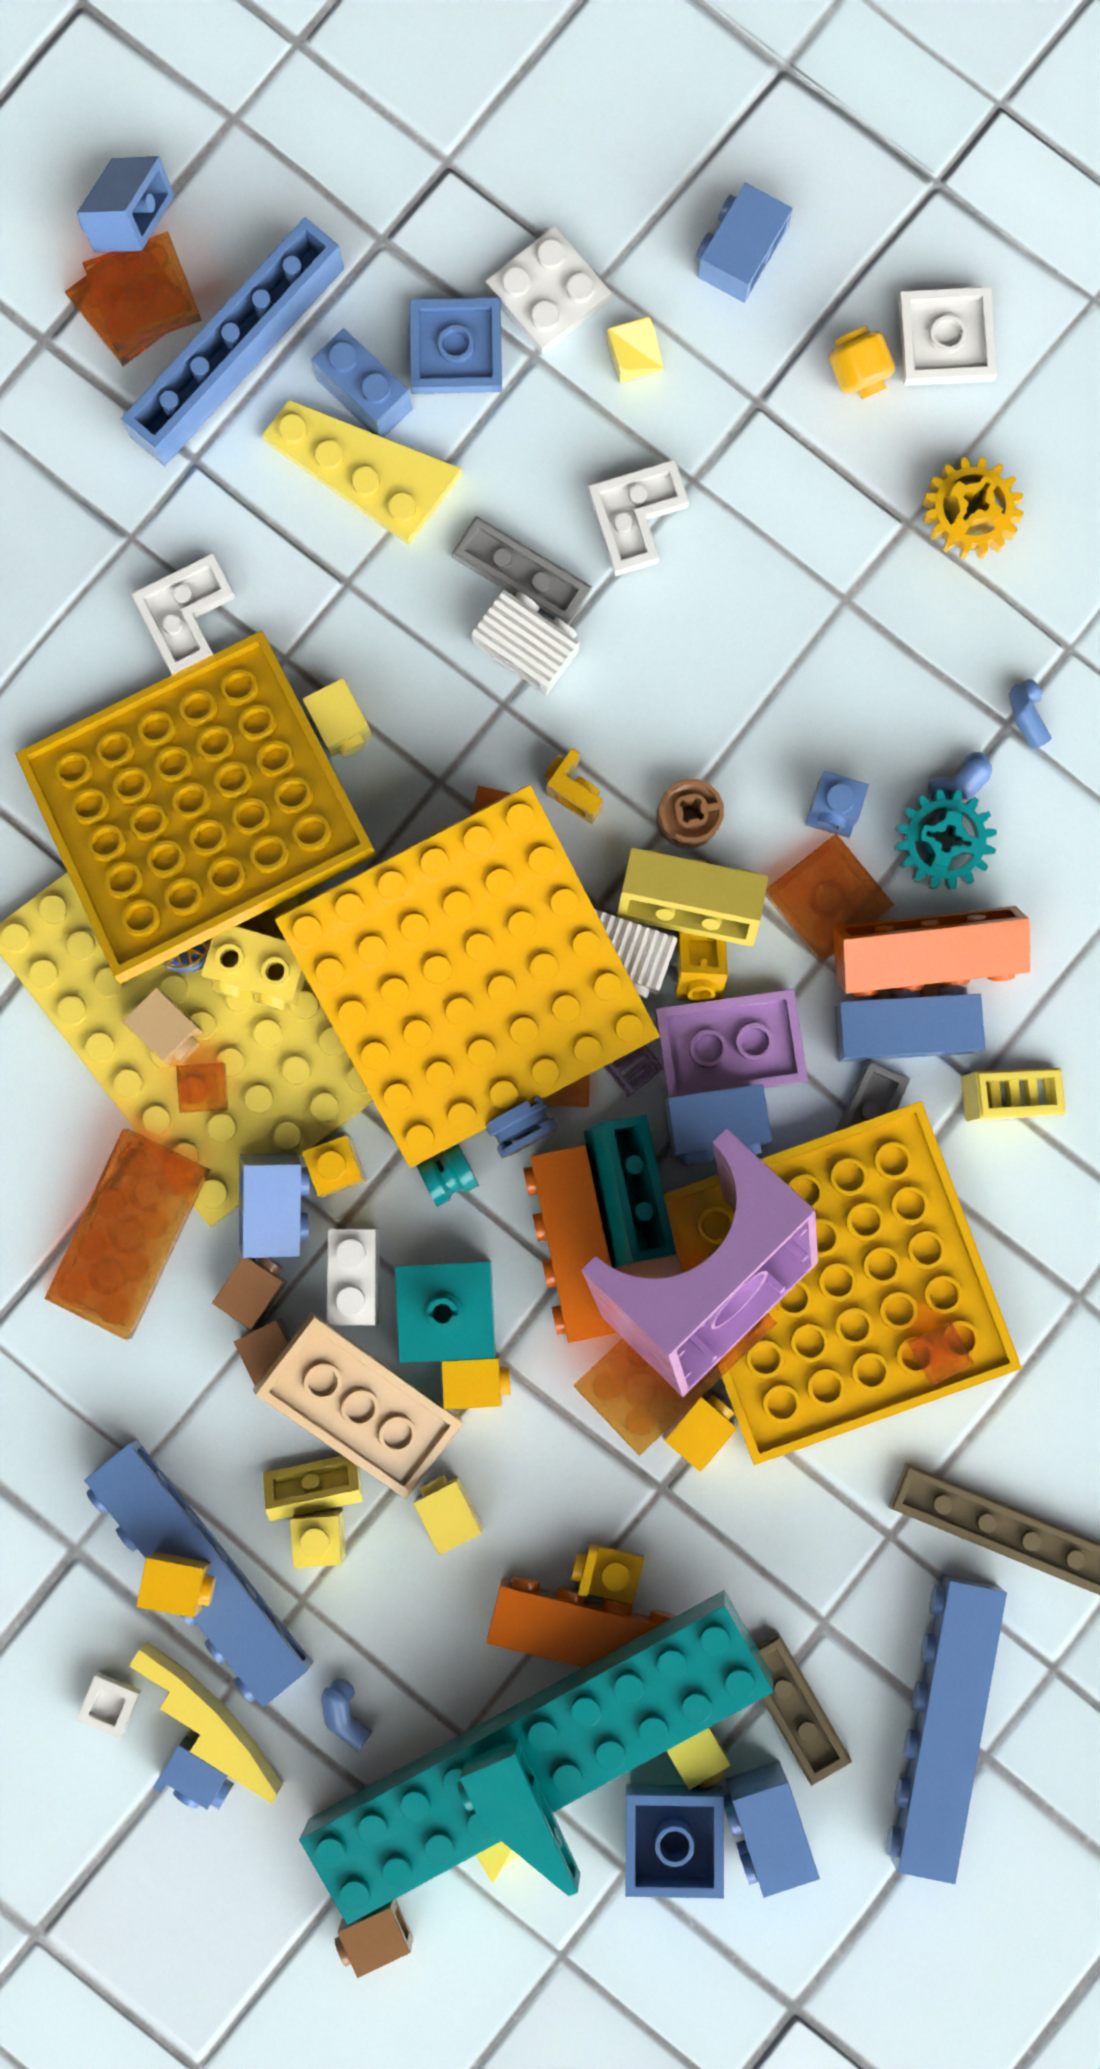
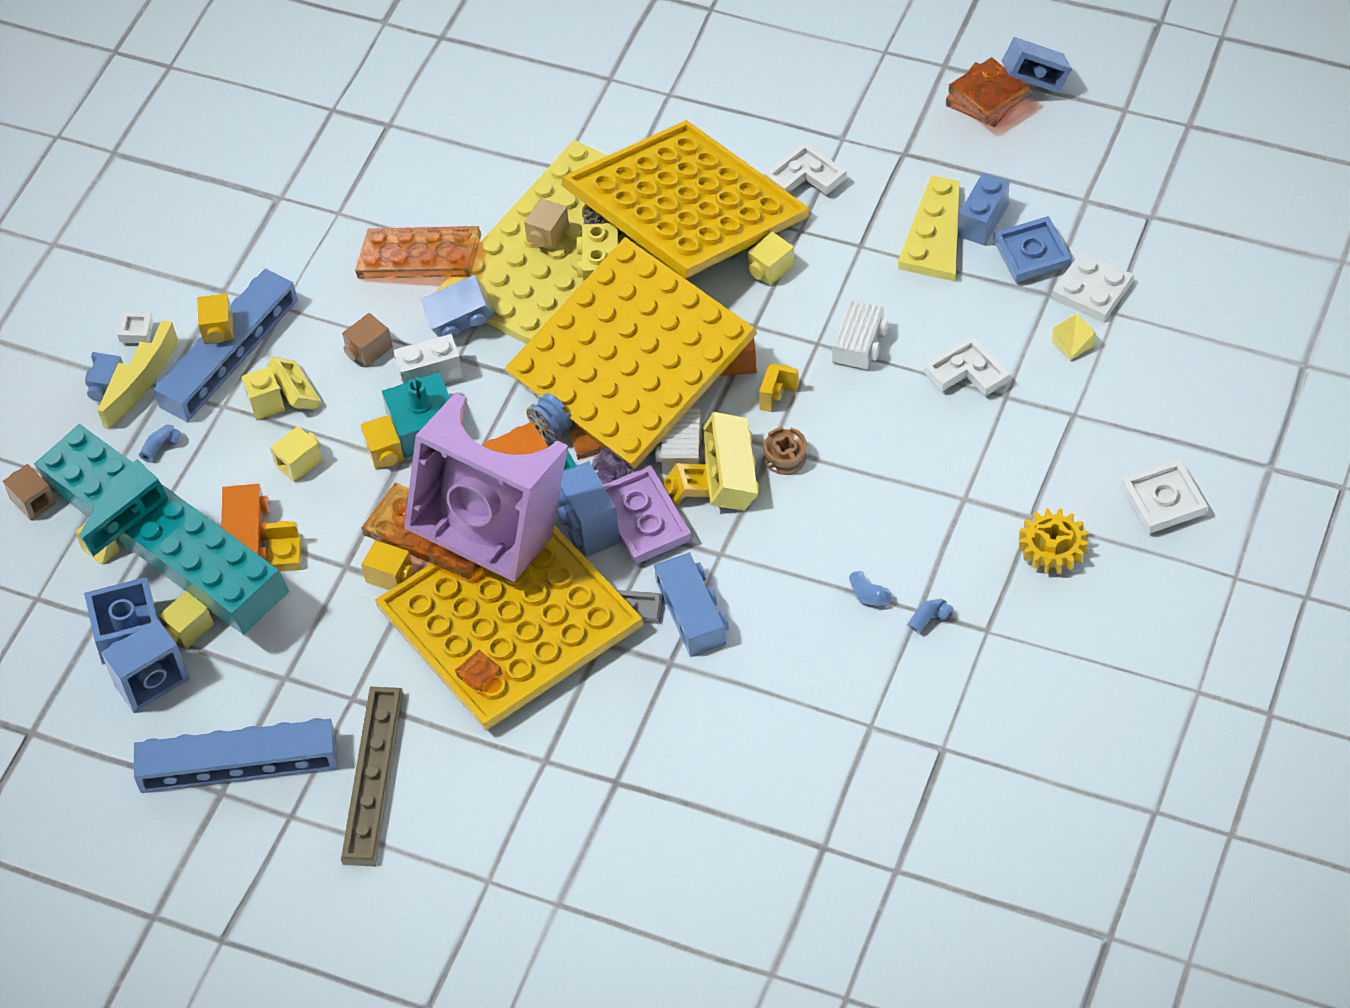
camera: 75 degrees right, 30 degrees down
medium blue brick [121,217,344,467] -> none
clear orange tile [176,1062,228,1114] -> none
medium nougat brick [212,1257,288,1330] -> none
tan plate [253,1313,463,1499] -> none
yellow brick [302,1135,367,1198] -> none
teal wheel [417,1145,479,1207] -> none
light grey tile [452,516,592,626] -> none
medium blue brick [696,182,793,303] -> none
dark tan tile [756,1632,852,1786] -> none
clear orange plate [765,834,894,964] -> none
medium blue brick [805,771,869,838] -> none
yellow head [828,326,895,399] -> none
brick [833,906,1030,997] -> none
teal gear [894,789,997,890] -> none
light yellow slope [961,1068,1066,1122] -> none

